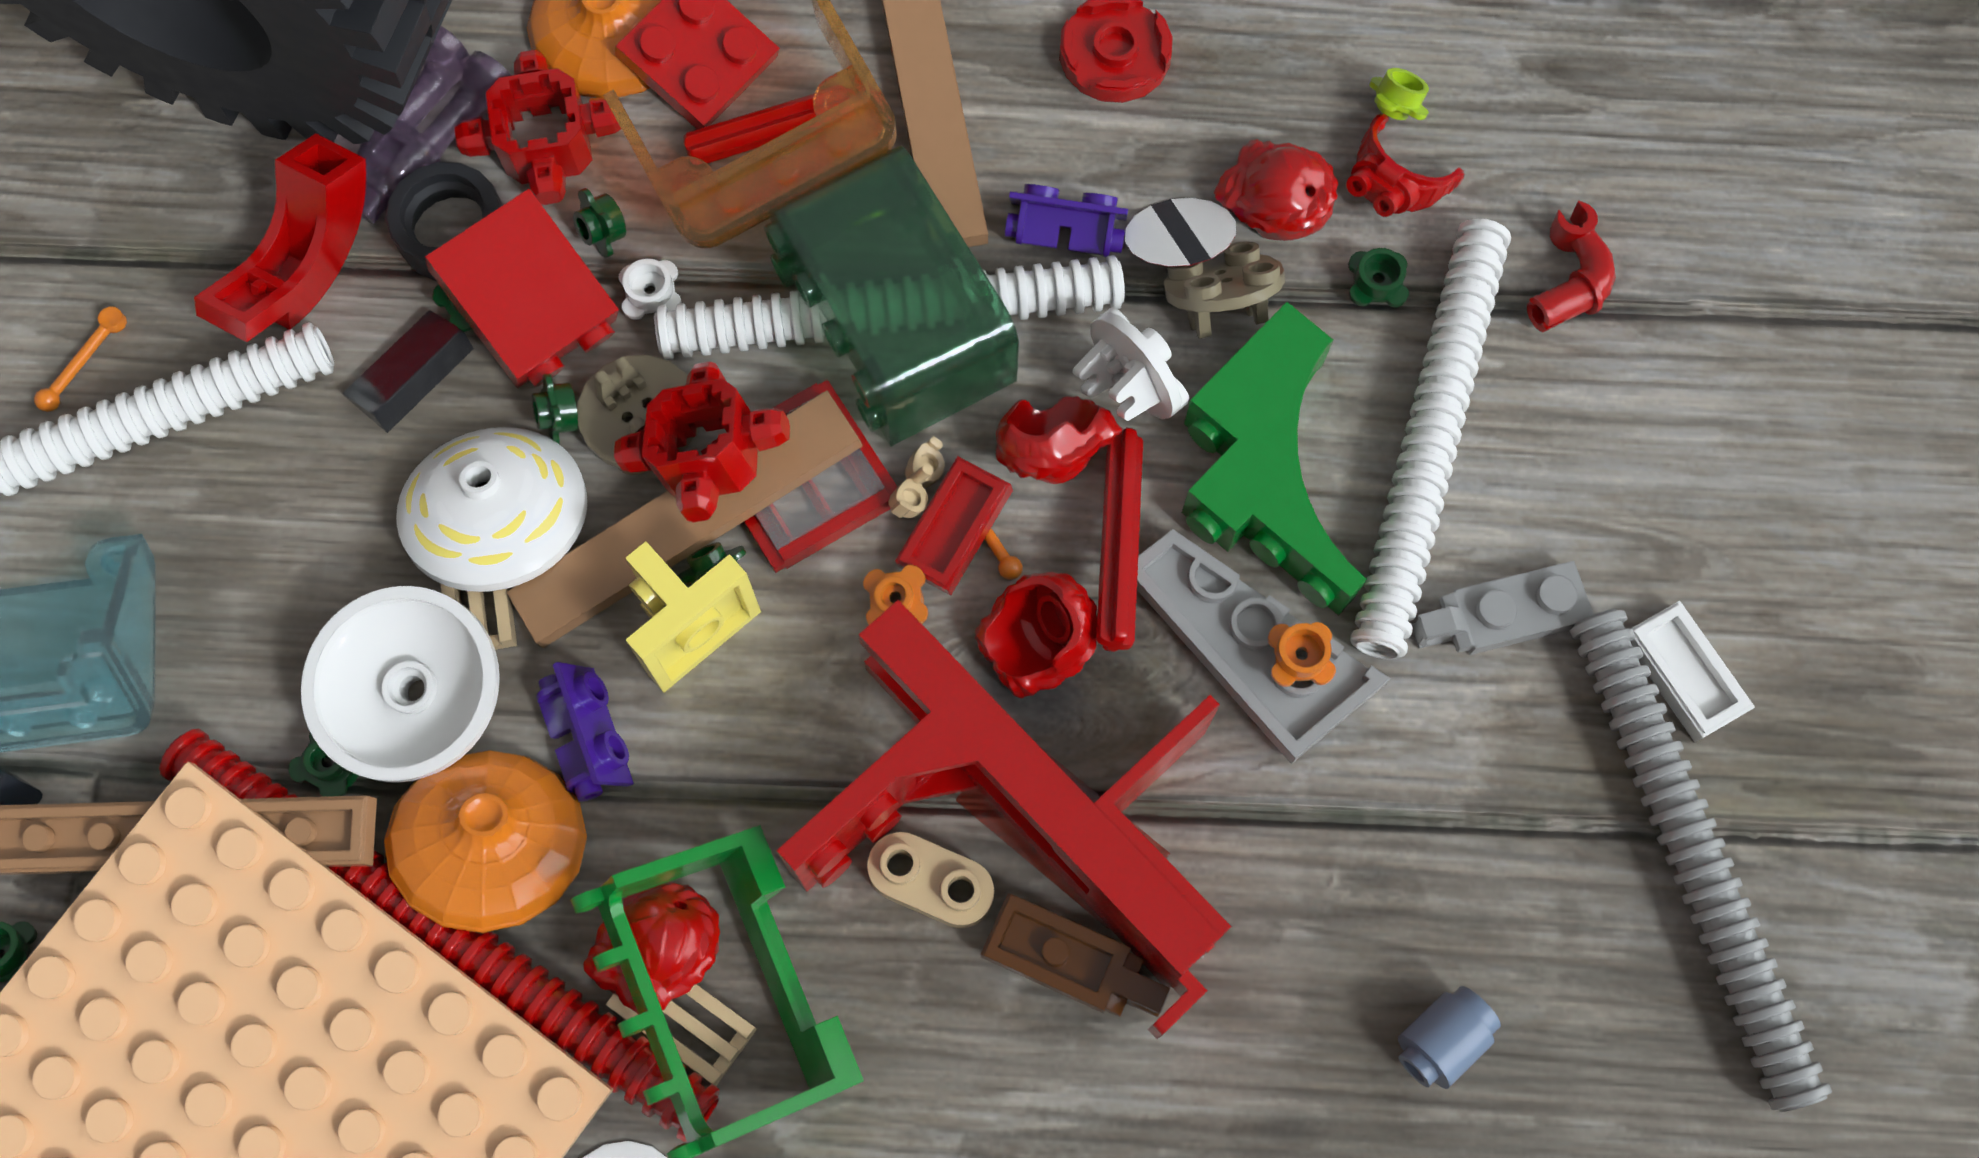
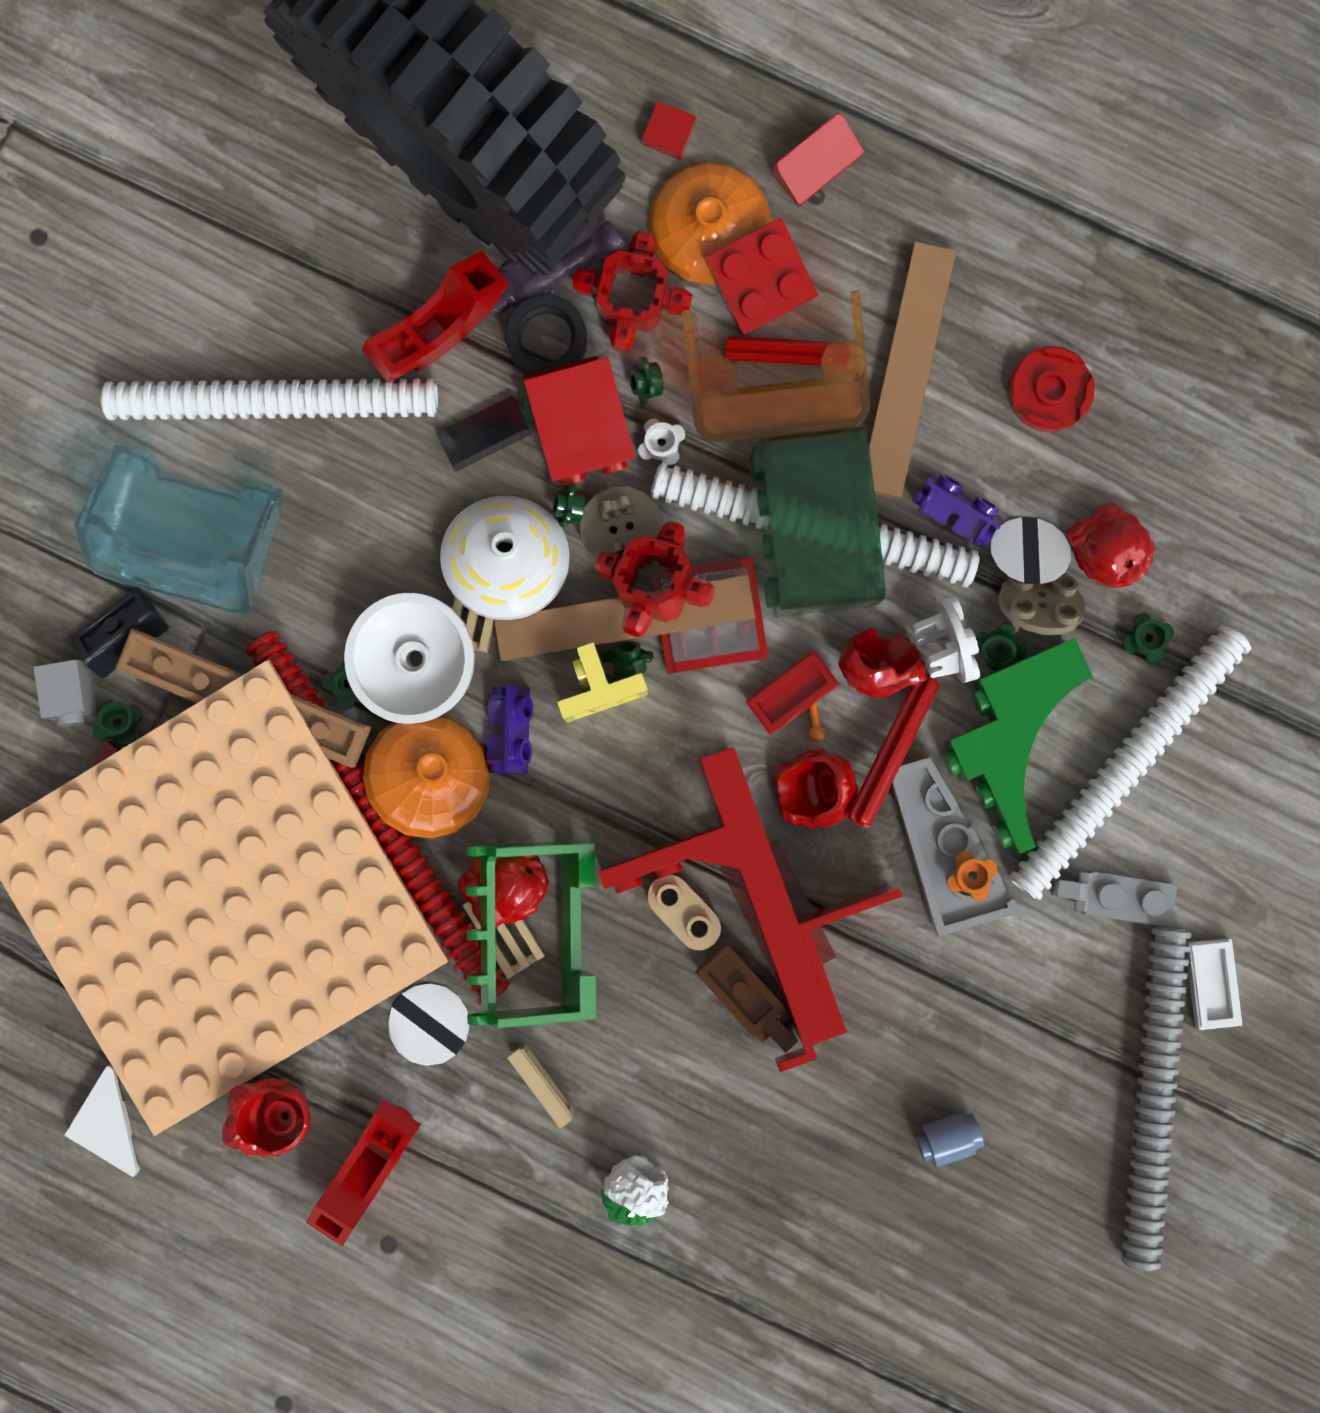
camera: 25 degrees right, 15 degrees up
orange hinge [34,307,127,412] -> none
orange plate [863,565,929,625] -> none
tan piece [889,436,945,518] -> none
red helmet [1346,113,1465,217] -> none
lime plate [1369,68,1429,120] -> none
red piece [1527,201,1616,332] -> none
none -> dark green plate [976,622,1026,670]

